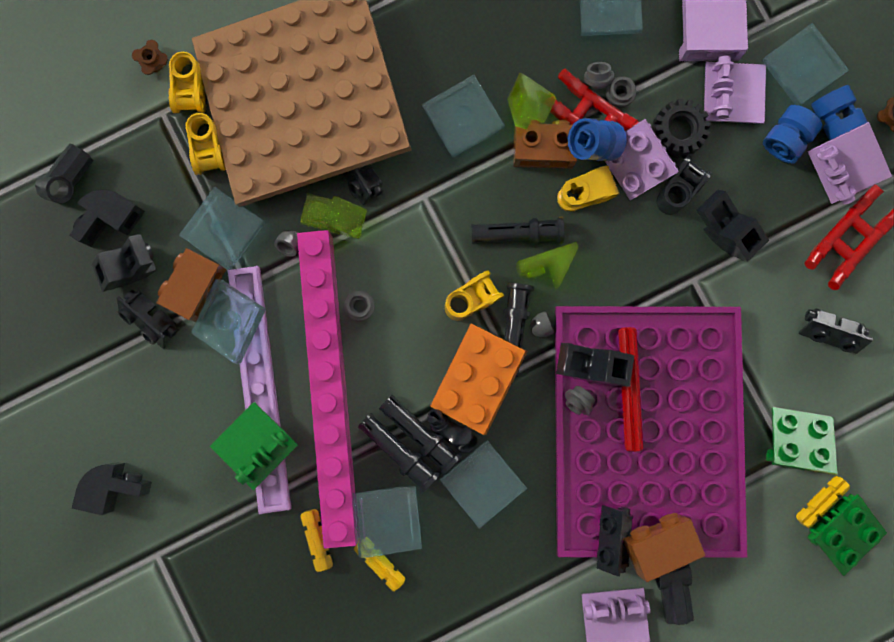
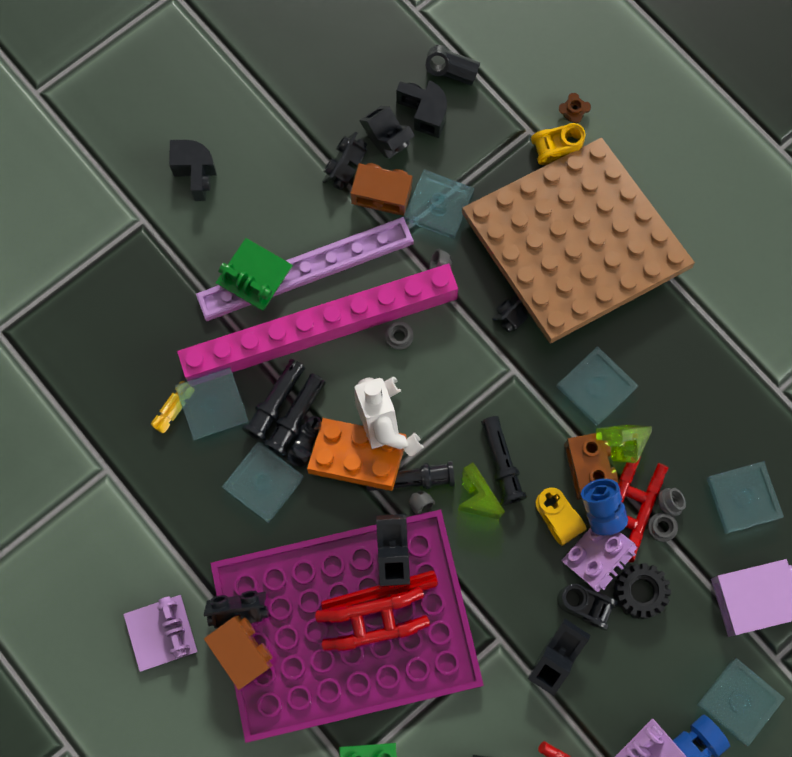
camera: 75 degrees right, 10 degrees down
yellow piece [186,113,226,176] -> none
clear light blue plate [192,279,266,364] -> none
clear neon green slope [300,193,367,239] -> none
yellow axle [300,509,333,572] -> none
yellow piece [445,270,504,321] -> none
dark grey plate [565,386,595,415] -> none
black piece [655,564,694,625] -> none
lavender hinge [704,56,766,124] -> none
blue wheel [763,105,823,163] -> none
none -> red piece [315,587,430,651]
none -> white torso [354,377,424,456]

